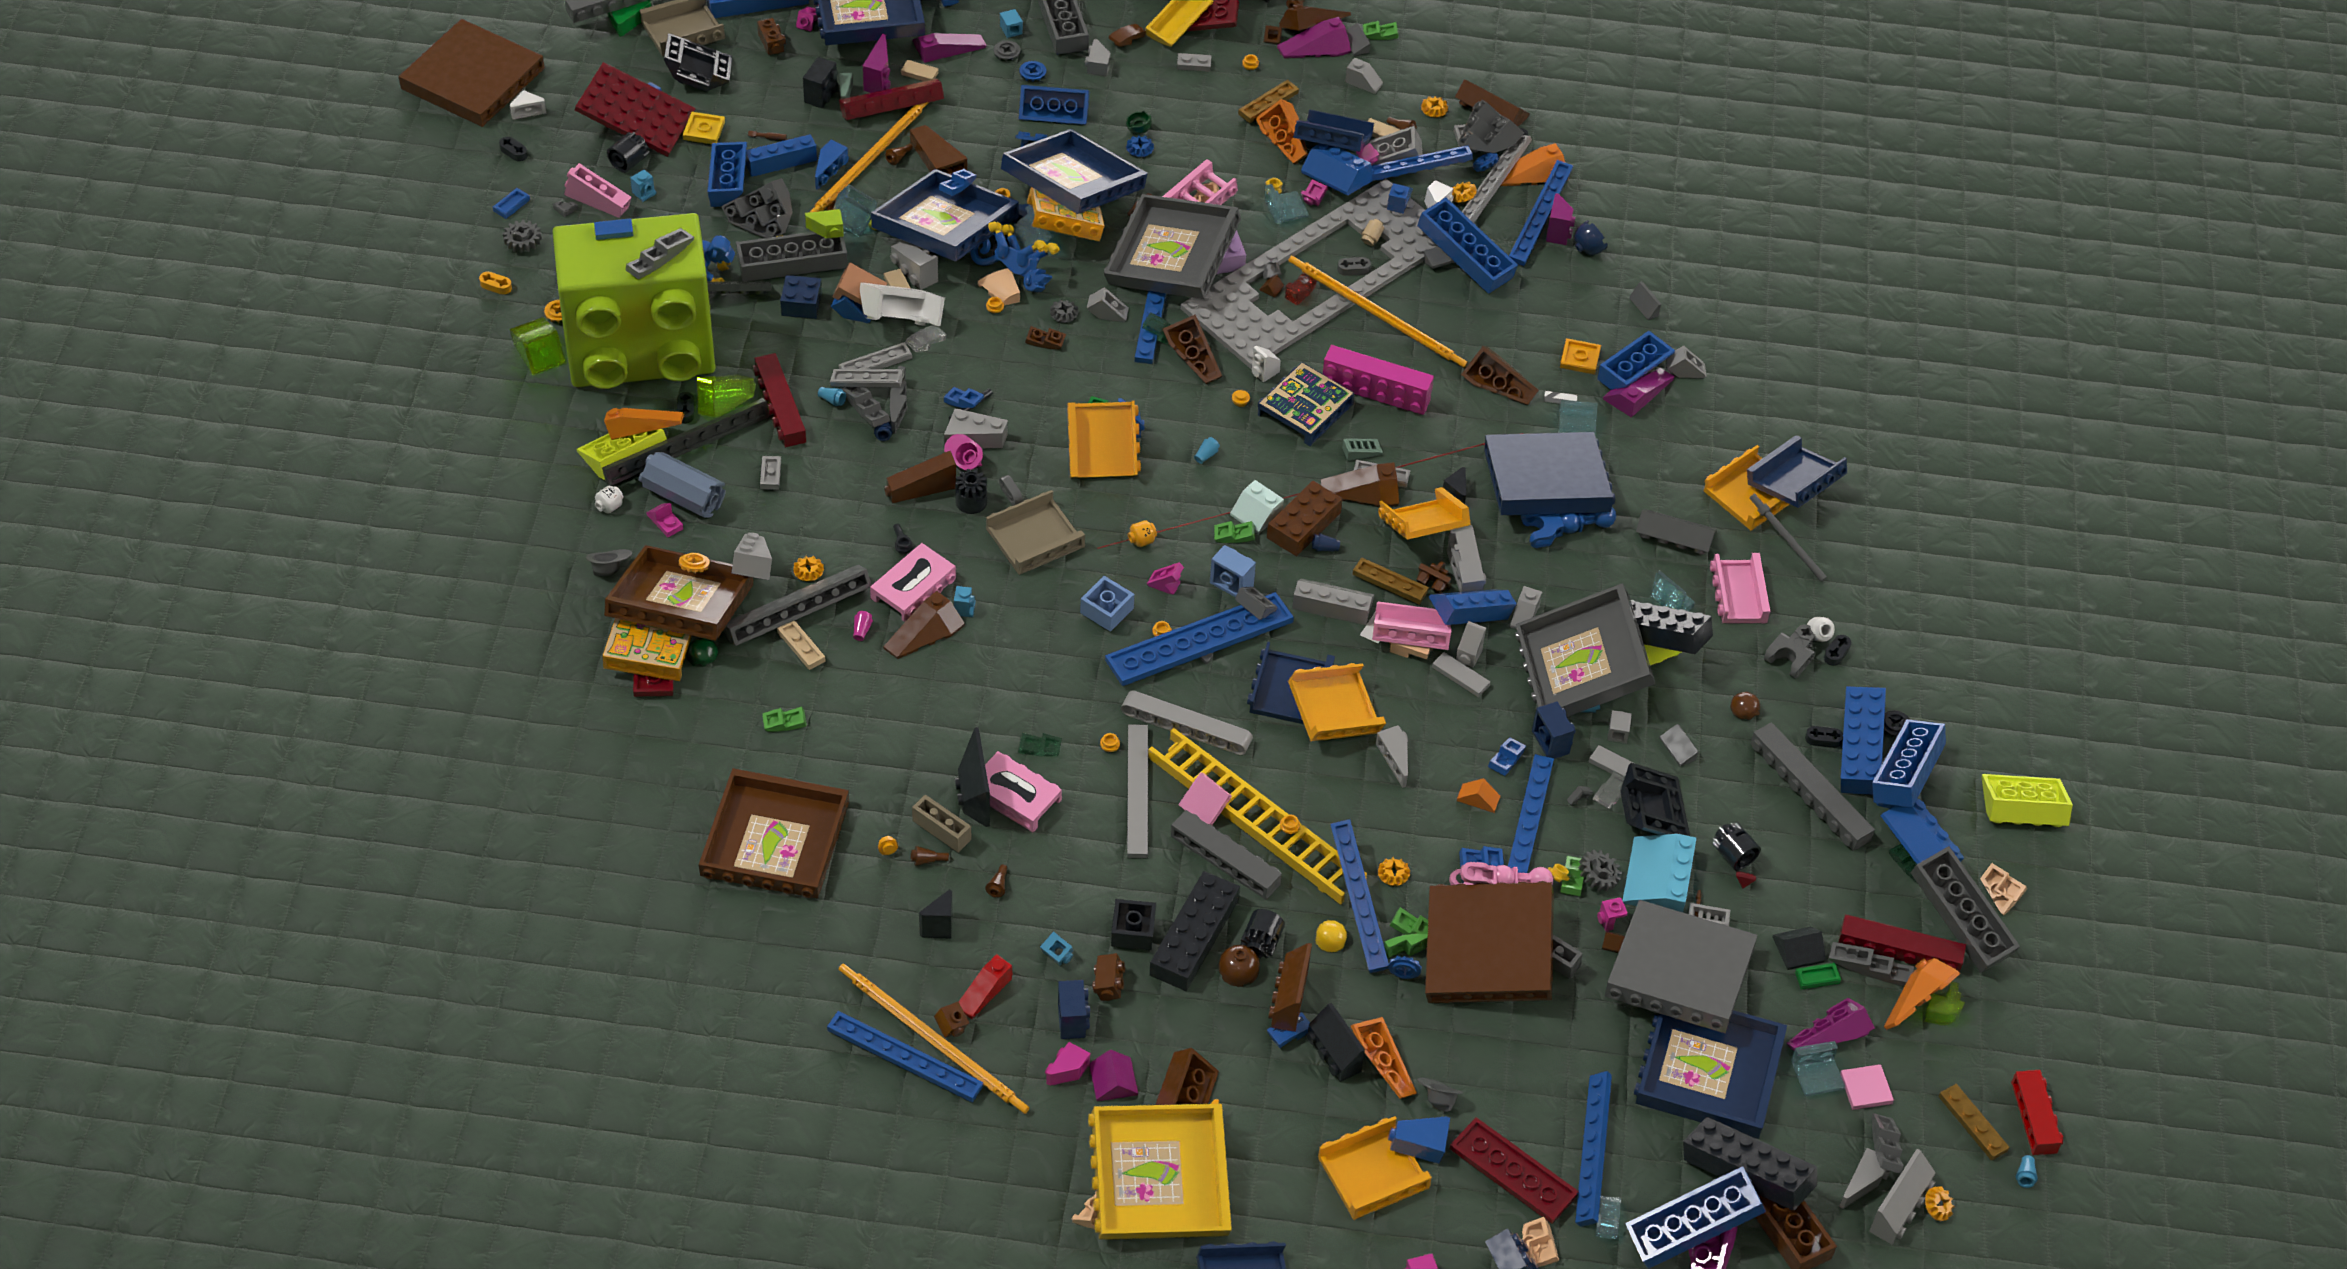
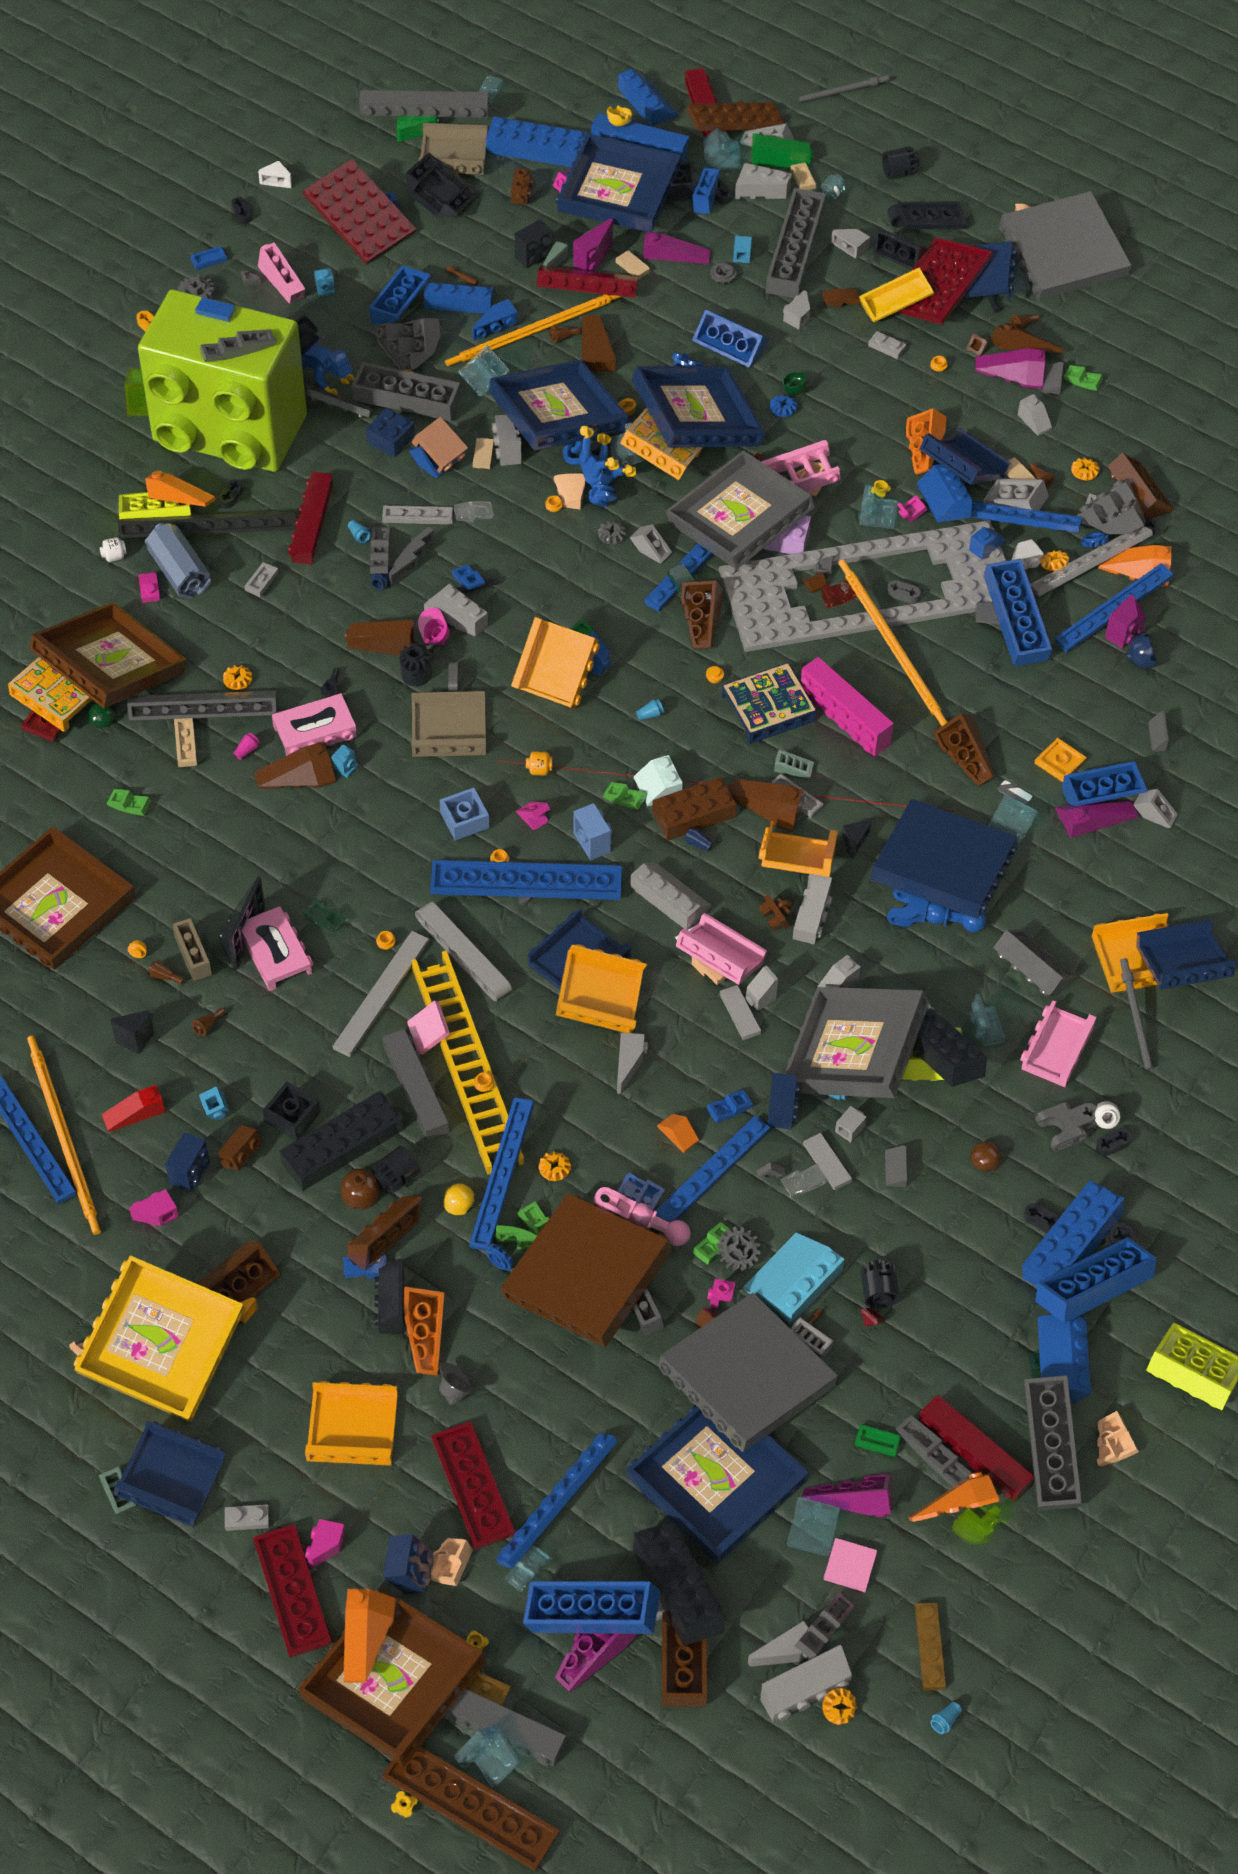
camera: 30 degrees right, 5 degrees up
reddish brown panel [398,19,545,127] -> none
dark grey piece [586,549,632,576] -> none
black gear [607,132,649,173] -> none
light orange gear [679,553,710,573] -> none
yellow plate [683,112,725,144] -> none
clear neon green slope [697,375,755,417] -> none
light grey wedge [732,533,772,580] -> none
lime slope [805,209,844,239] -> none
light grey tile [830,369,904,387] -> none
white windscreen [859,283,945,326] -> none
reddish brown brick [934,1002,969,1038] -> none
blue slope [939,169,977,196] -> none
blue gear [1019,61,1046,82] -> none
reddish brown slope [1025,326,1066,349] -> none
magenta slope [1089,1049,1138,1101] -> none
dark grey slope [1235,587,1278,620] -> none
pearl gold plate [1238,80,1299,123] -> none
white slope [1252,346,1281,382] -> none
pearl gold plate [1352,558,1429,605] -> none
dark pink bracket [1356,143,1379,165] -> none
tan brick [1361,219,1385,246] -> none
blue slope [1388,1117,1450,1164] -> none
blue slope [1429,589,1516,625] -> none
yellow plate [1548,864,1570,882] -> none
black slope [1620,763,1690,836] -> none
dark grey brick [1750,722,1875,851] -> none
black slope [1772,926,1826,970] -> none
red brick [2011,1070,2063,1155] -> none

